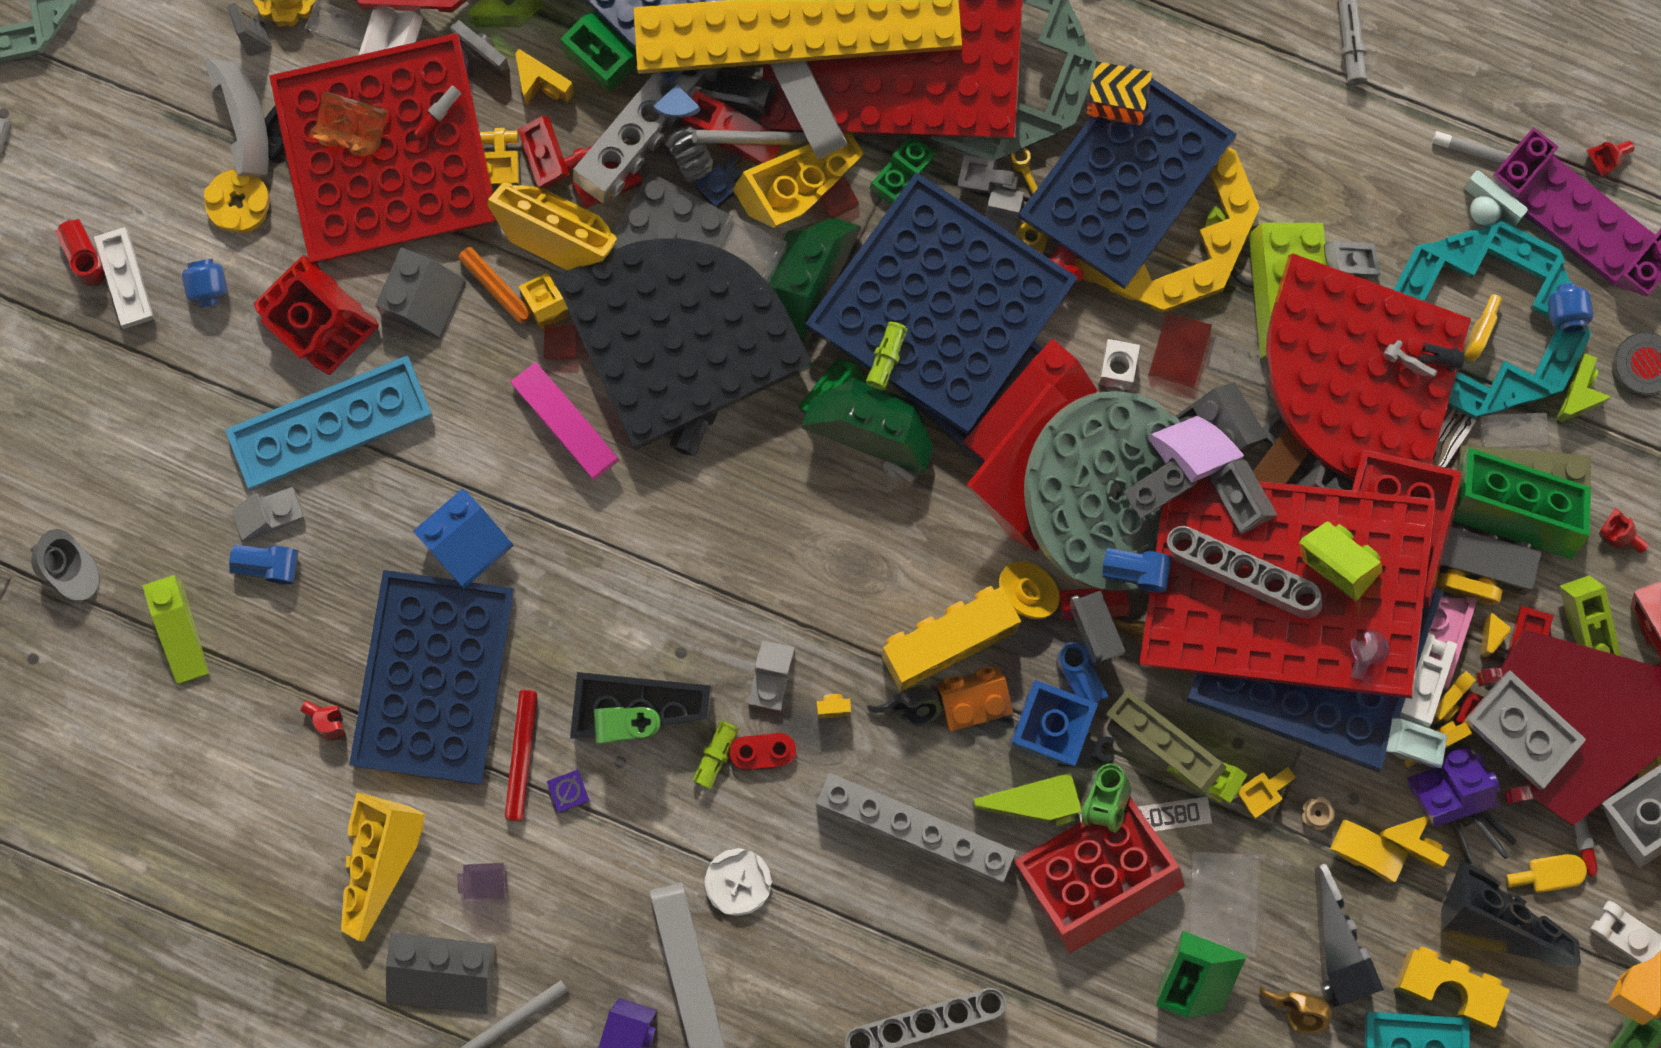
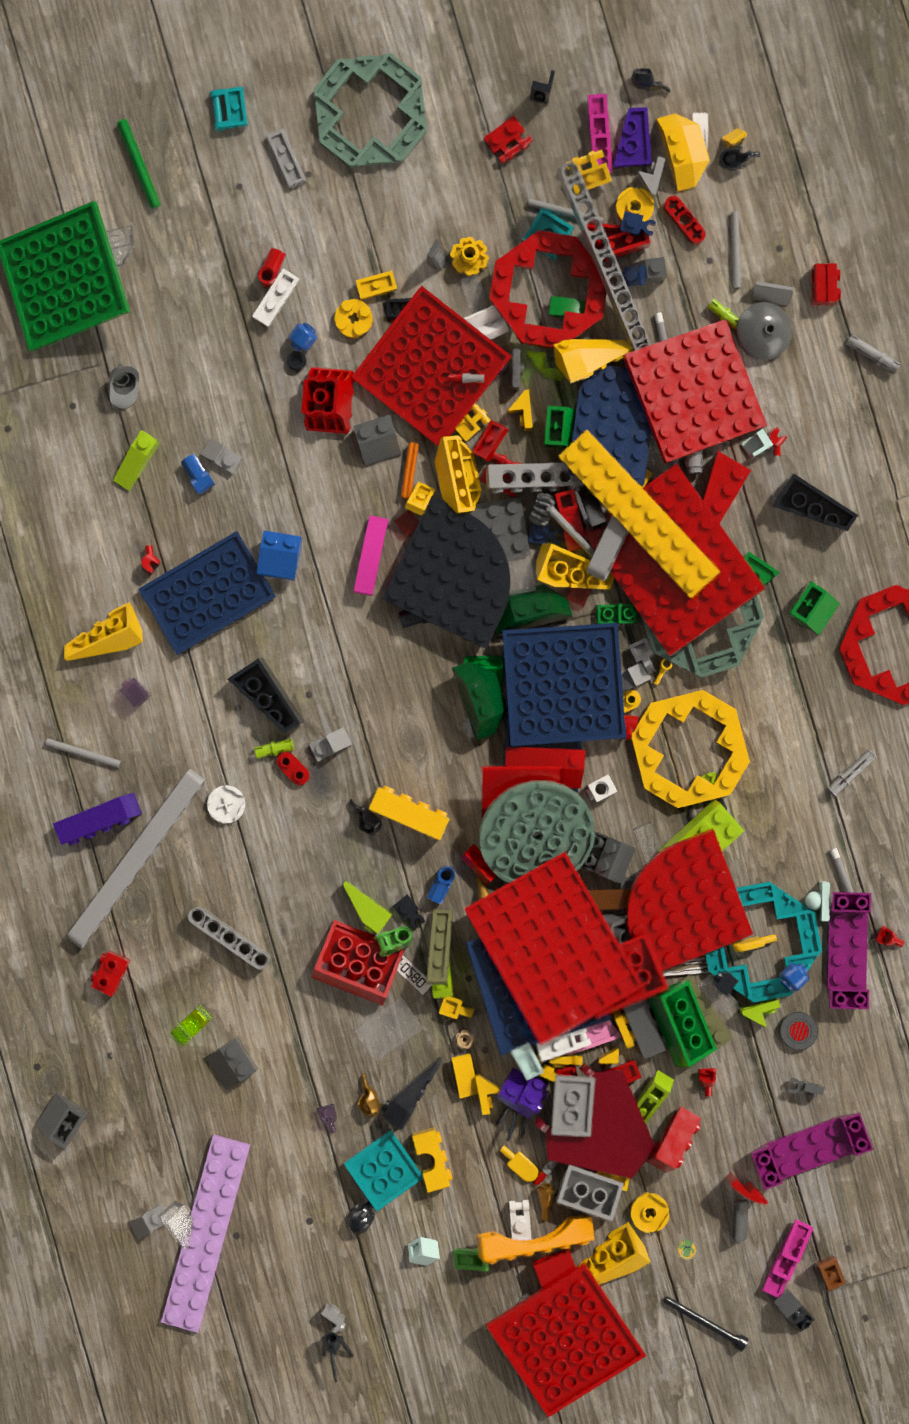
camera: 45 degrees right, 10 degrees up
light grey slope [205,58,268,178] -> none
dark azure plate [225,355,433,491] -> none
clear orange bracket [310,92,388,156] -> none
dark grey slope [386,932,496,1014] -> none
red axle [504,690,538,822] -> none
dark purple tile [547,770,590,813] -> none
bright green piece [594,707,661,743] -> none
medium blue tile [654,85,700,118] -> none
light grey brick [816,772,1016,885] -> none
yellow plate [817,694,851,719] -> none
lime pin [866,322,908,390] -> none
orange bracket [936,666,1014,732] -> none
yellow dish [999,561,1060,619] -> none
blue slope [1008,680,1098,767] -> none
dark blue plate [1019,64,1237,289] -> none
dark grey panel [1069,591,1126,666] -> none
piece [1086,61,1152,125] -> none
blue piece [1102,548,1172,592] -> none
dark grey hinge [1123,459,1198,519] -> none
clear red plate [1148,312,1212,388] -> none
lavender slope [1148,416,1244,483] -> none
green slope [1156,931,1247,1018] -> none
light grey beam [1167,526,1323,619] -> none
dark grey slope [1210,460,1277,534] -> none
lime slope [1299,521,1382,601] -> none
flat silver plate [1324,241,1381,278] -> none
piece [1350,630,1389,680] -> none
light grey piece [1383,340,1437,377] -> none
black pin [1419,342,1465,373] -> none
black wedge [1441,862,1581,967] -> none
none -> black tile [287,351,307,371]
none -> yellow plate [356,271,397,300]
none -> pearl gold cone [537,1183,556,1220]
none -> black plate [713,969,739,996]

